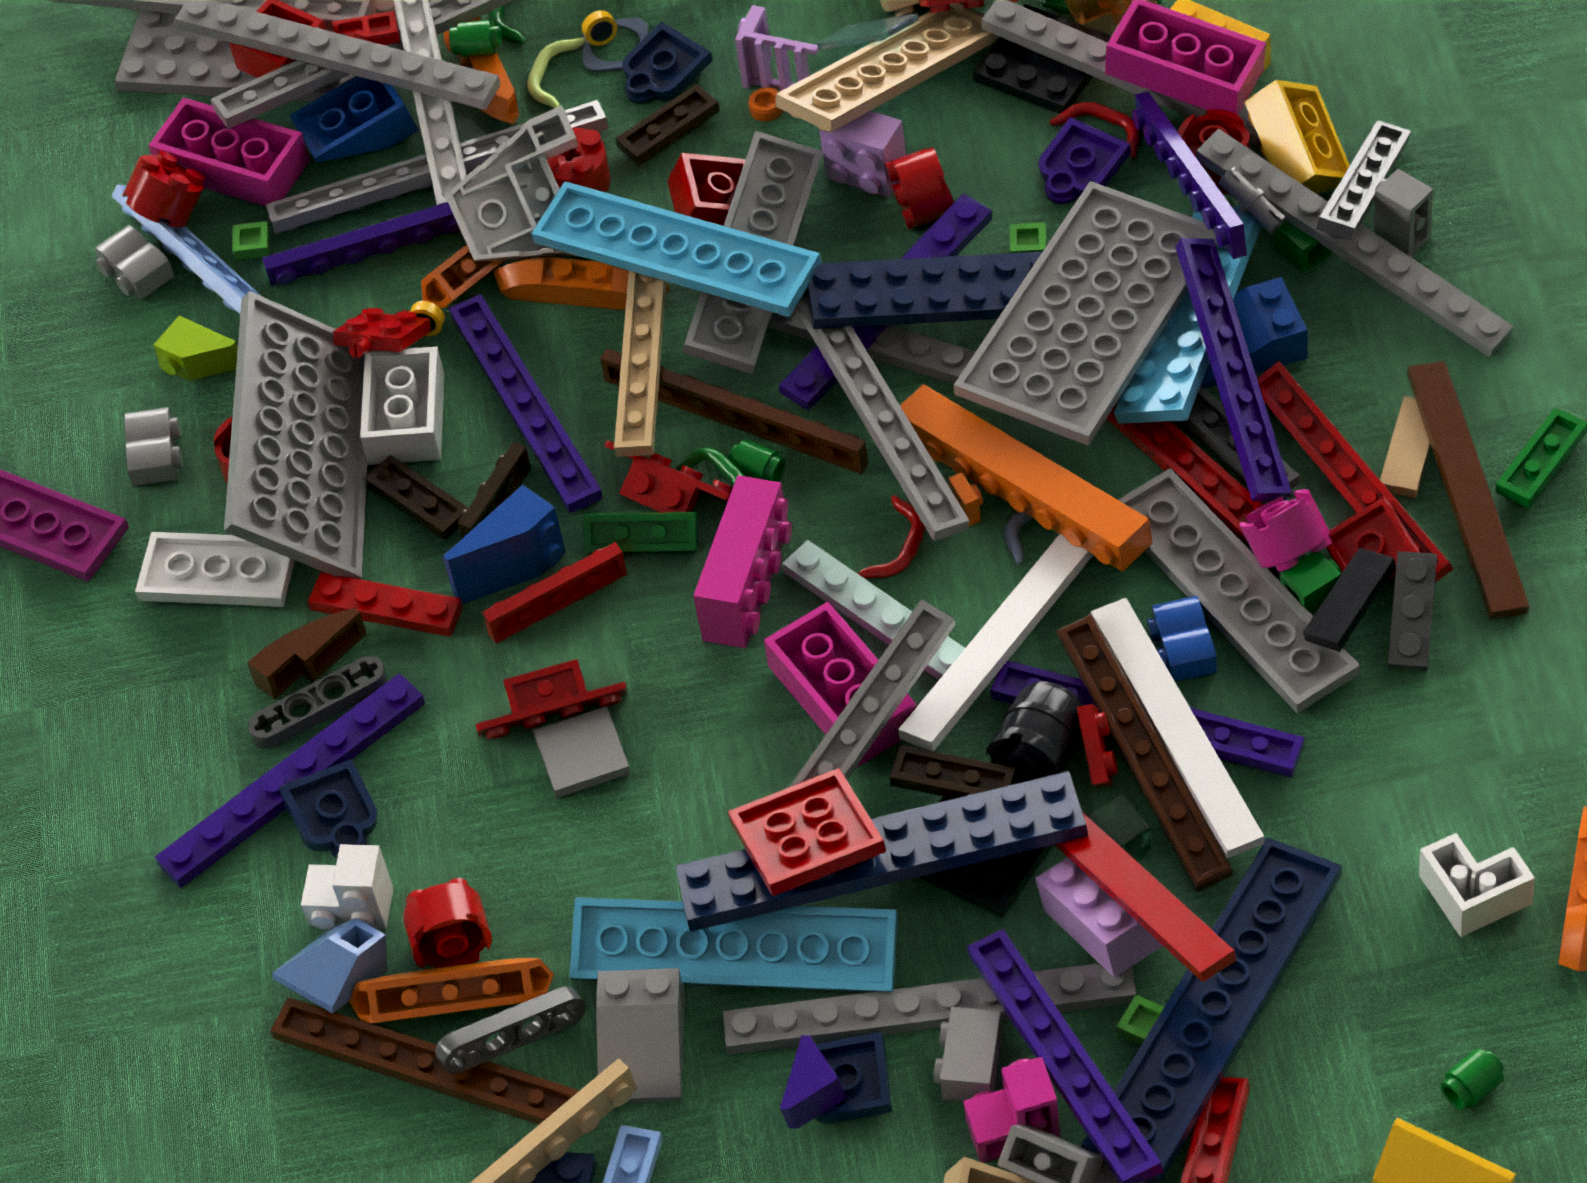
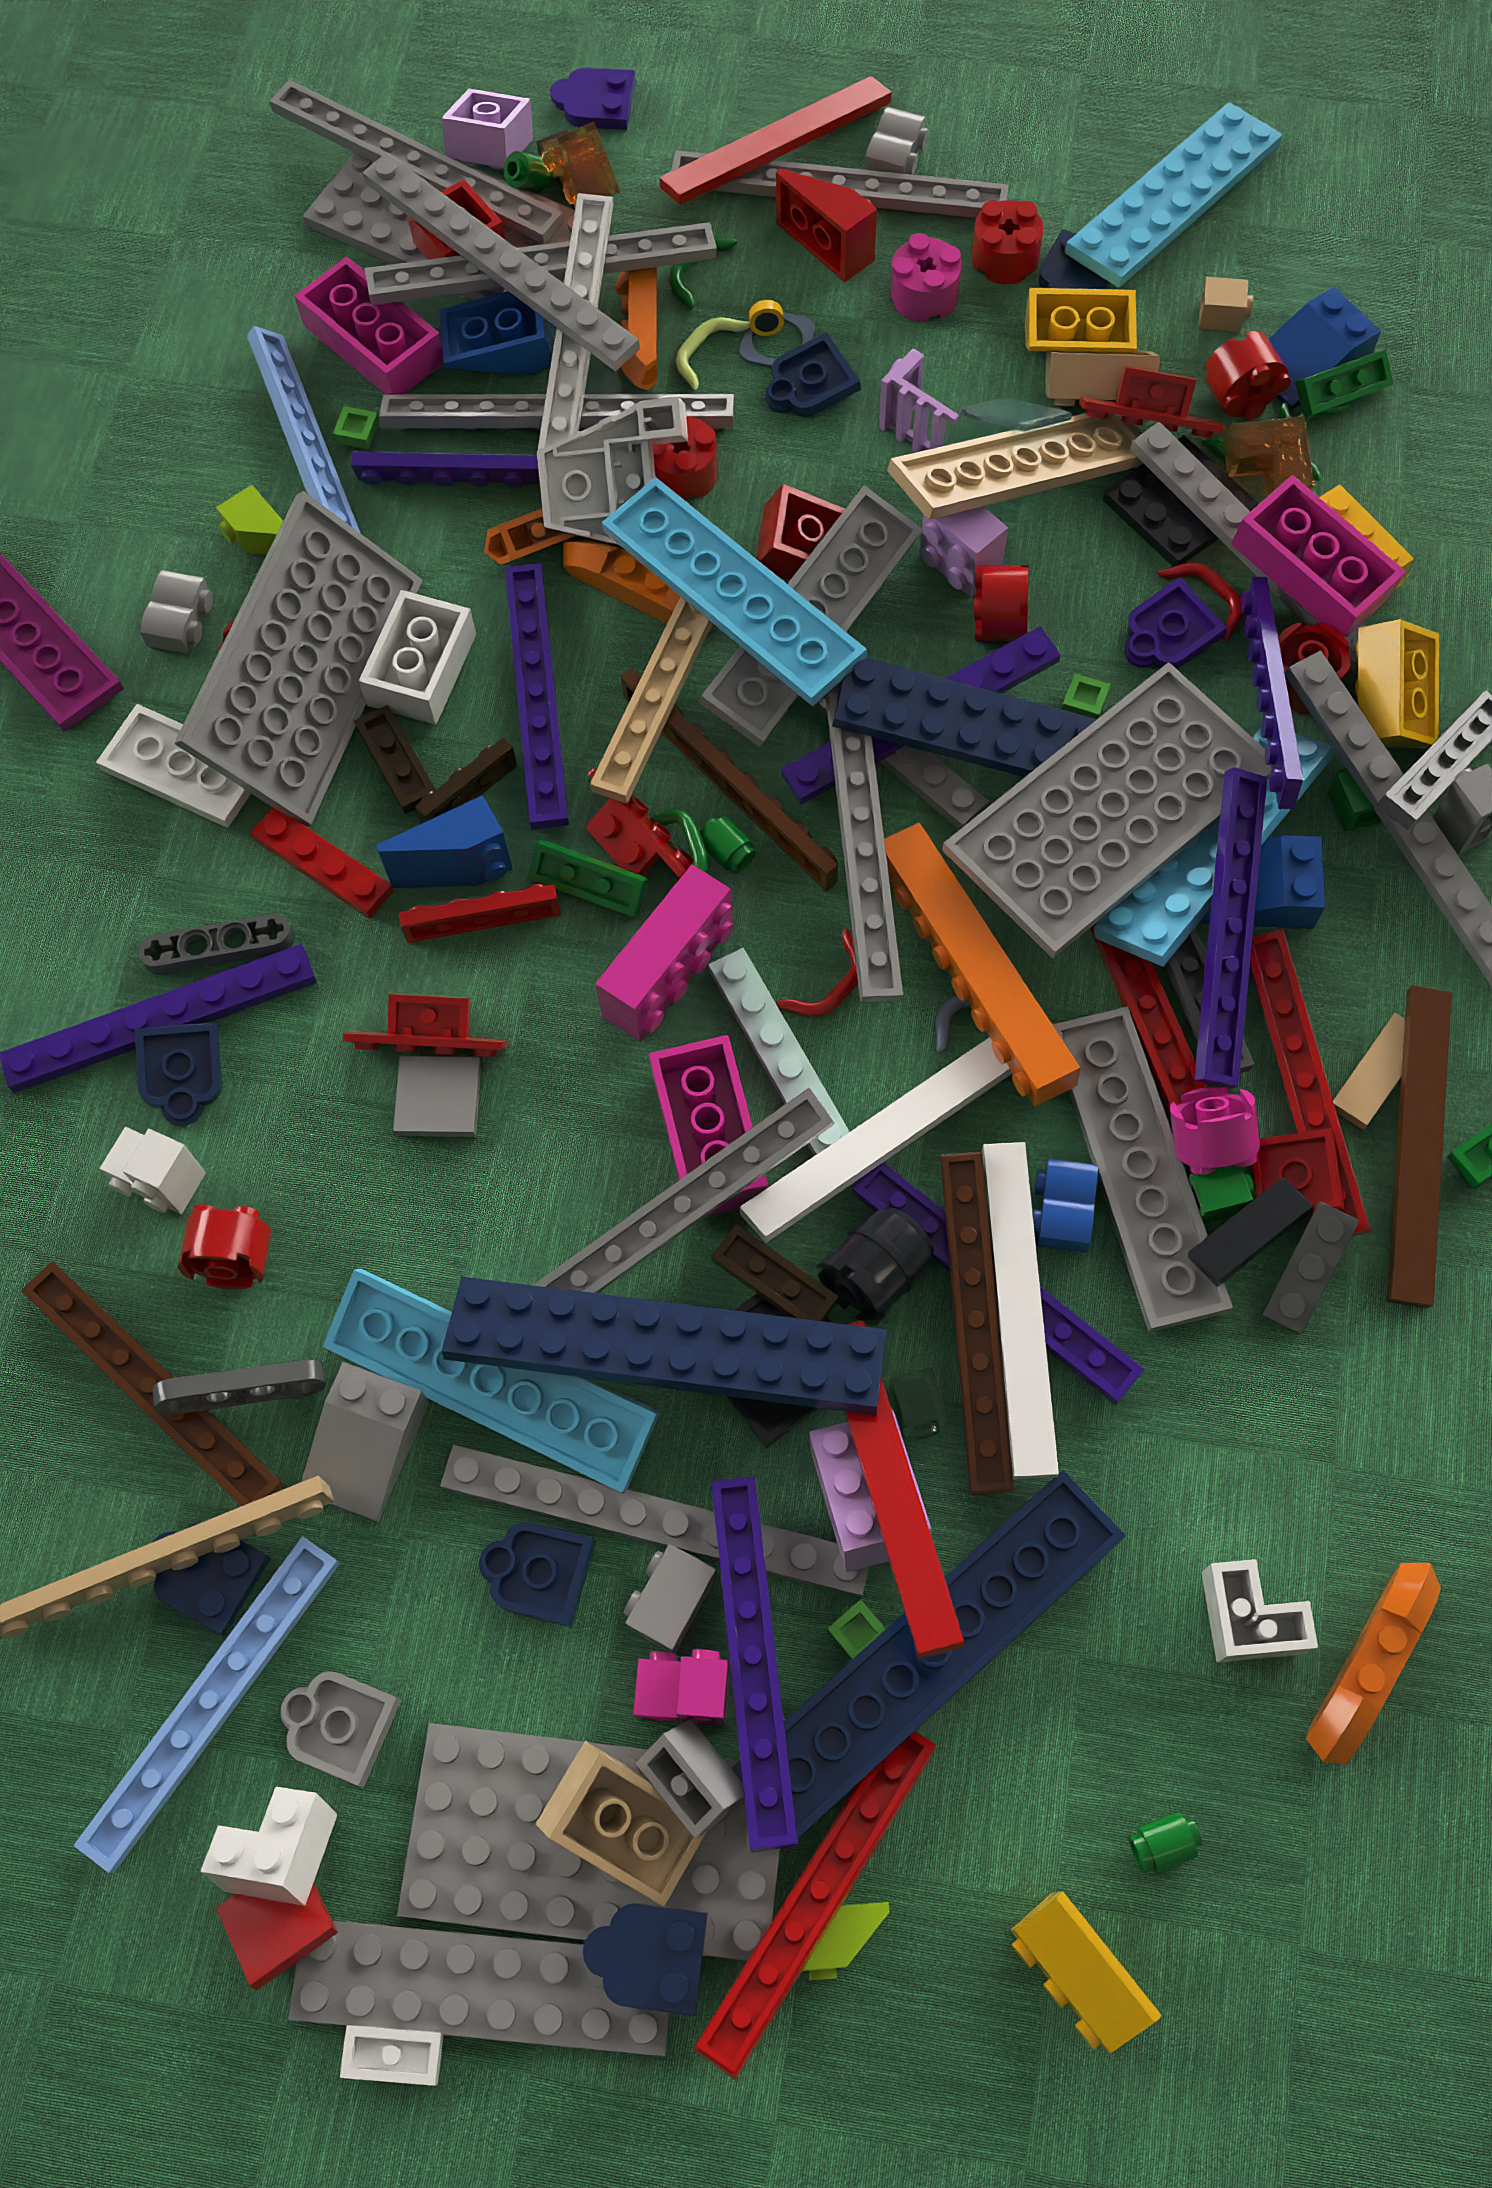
camera: 15 degrees right, 15 degrees up
light grey brick [94,225,174,300] -> none
red brick [122,151,206,228] -> none
reddish brown slope [247,608,367,699] -> none
medium blue slope [272,918,387,1013] -> none
red tile [332,11,401,46] -> none
red plate [333,308,430,358] -> none
orange brick [349,958,554,1023] -> none
yellow tile [410,301,445,336] -> none
green brick [449,19,502,57] -> none
dark brown plate [615,84,720,166] -> none
plate [728,768,886,896] -> none
orange tile [748,88,783,122] -> none
dark purple slope [780,1035,847,1129] -> none
orange plate [948,472,983,527] -> none
red plate [1077,704,1118,789] -> none
light grey pin [1218,167,1287,234] -> none

